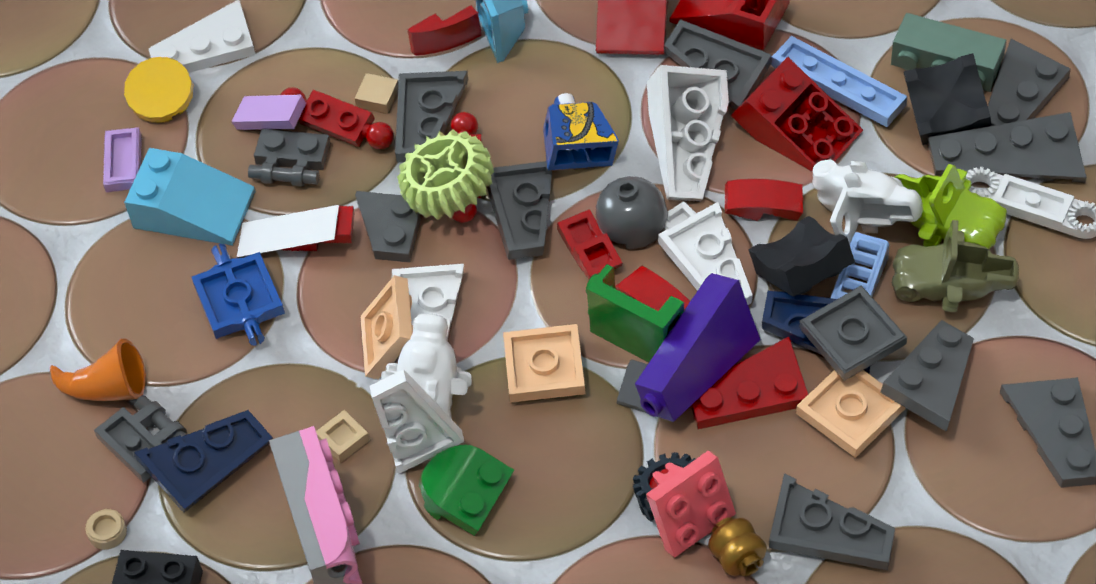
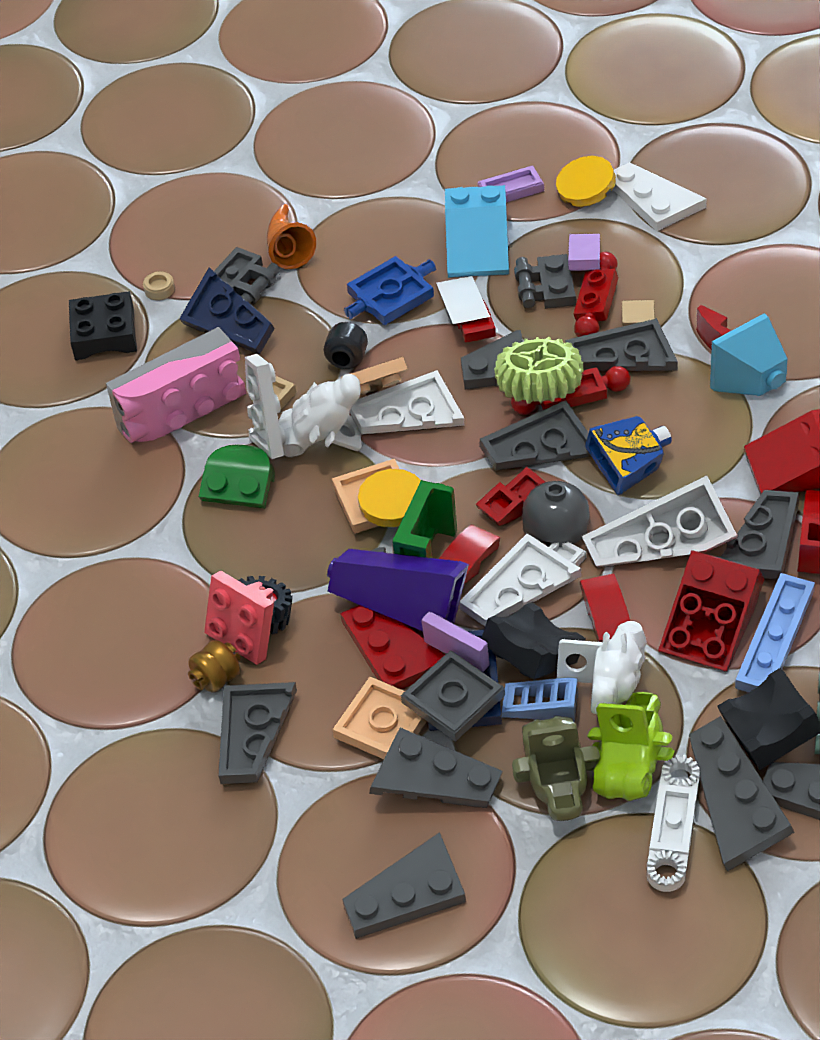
camera: 75 degrees right, 5 degrees down
none -> black head [323,322,368,369]
none -> yellow tile [358,469,421,527]
none -> lavender tile [421,612,490,672]

